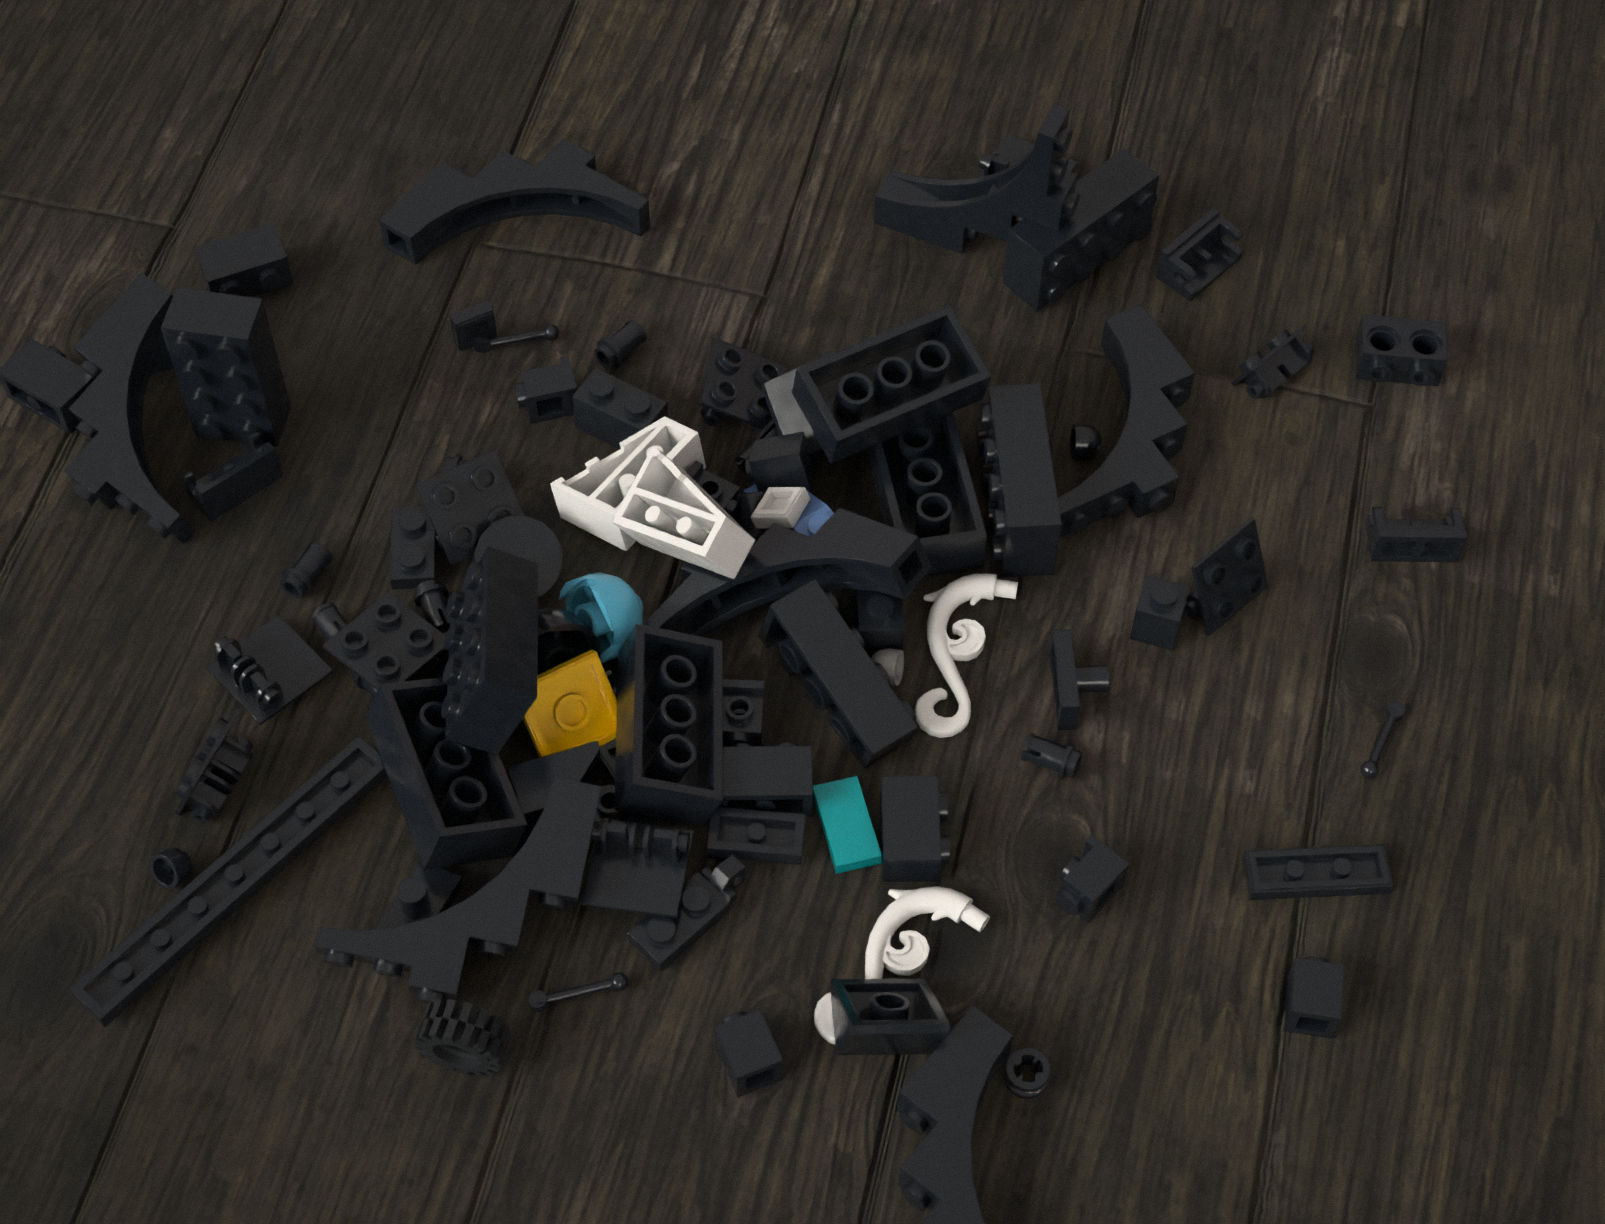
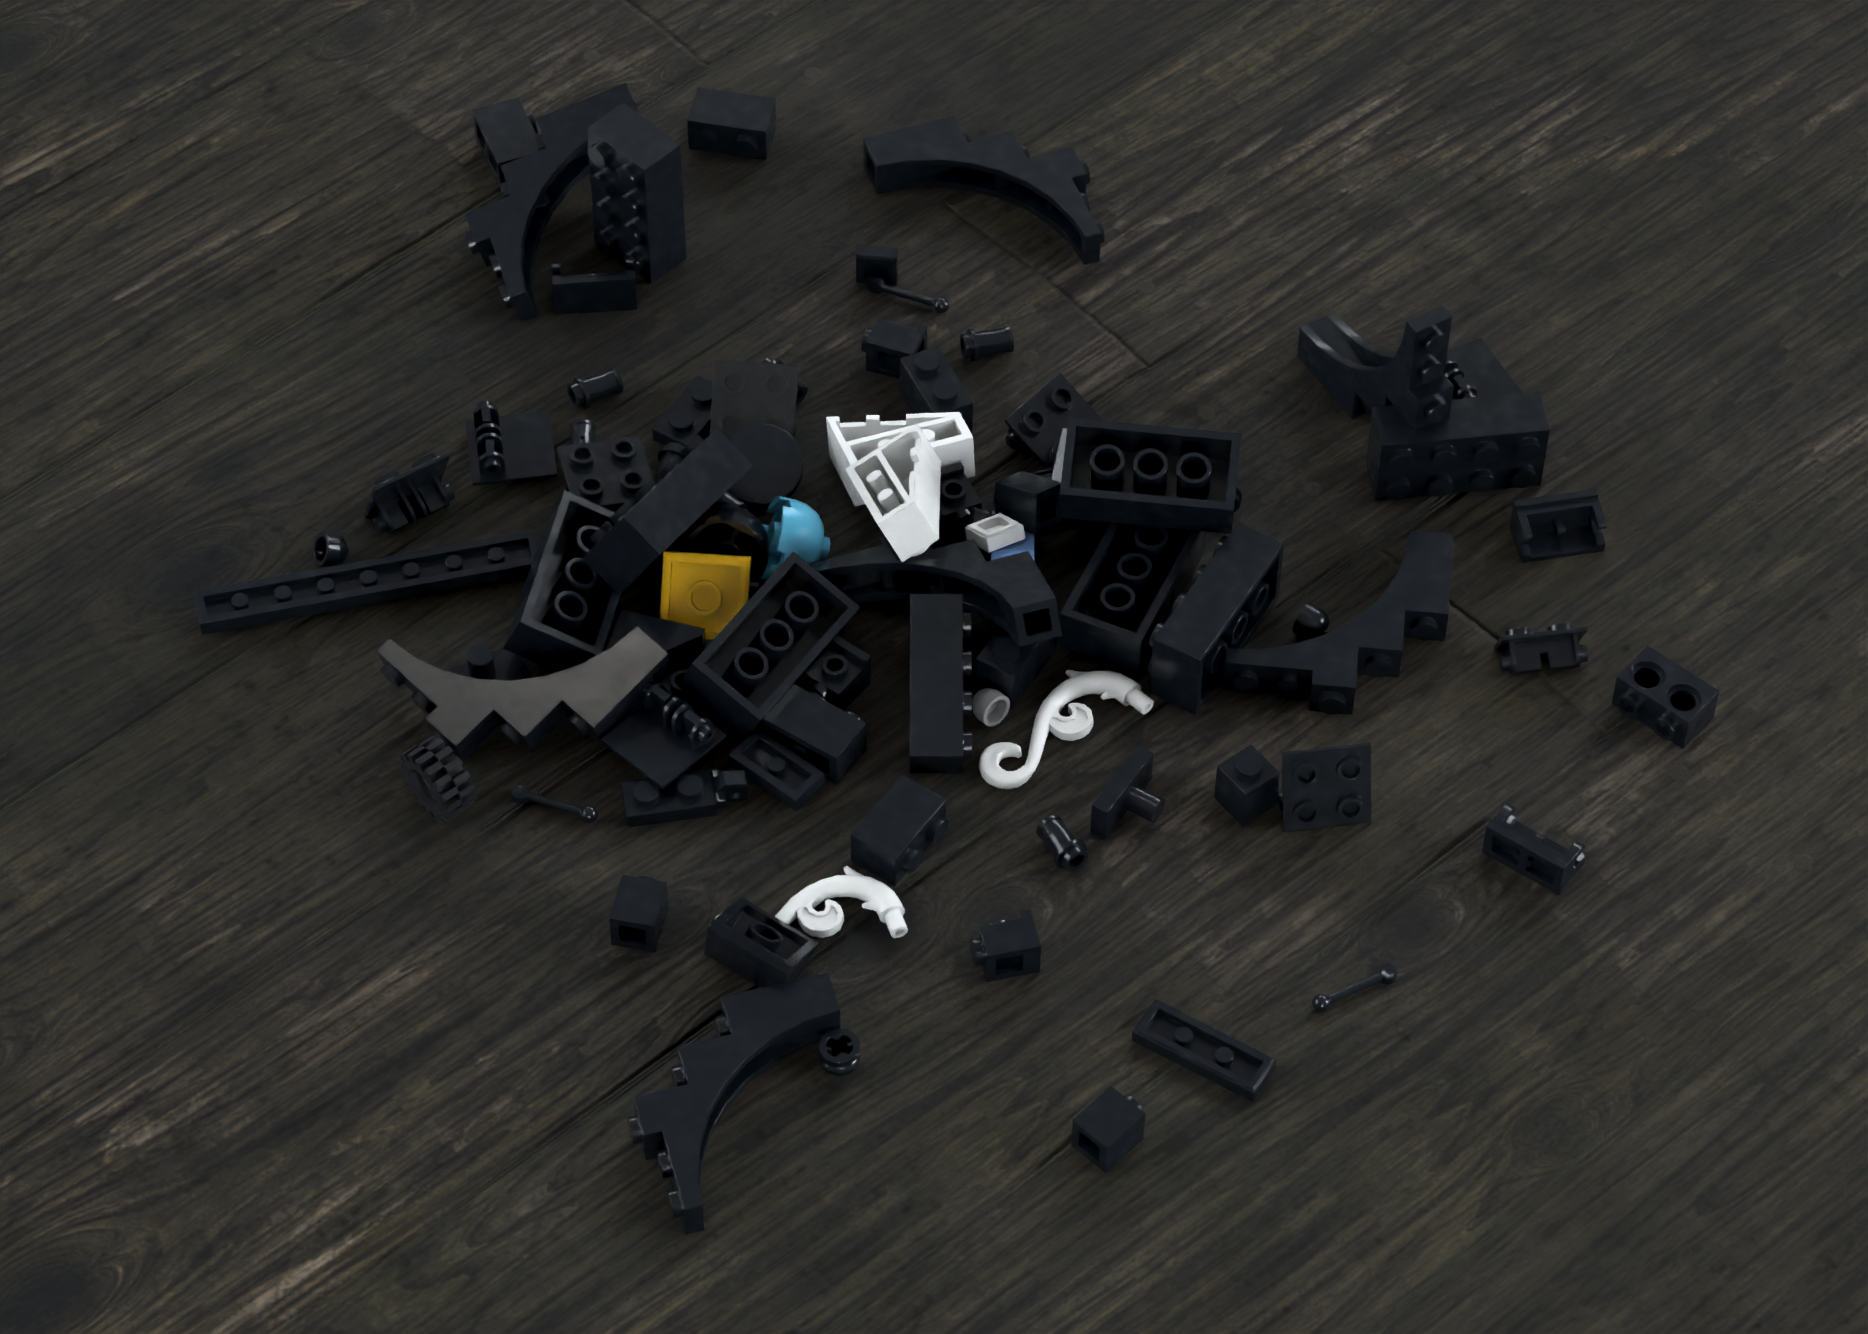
camera: 35 degrees right, 5 degrees down
teal tile [812,776,882,874] -> none

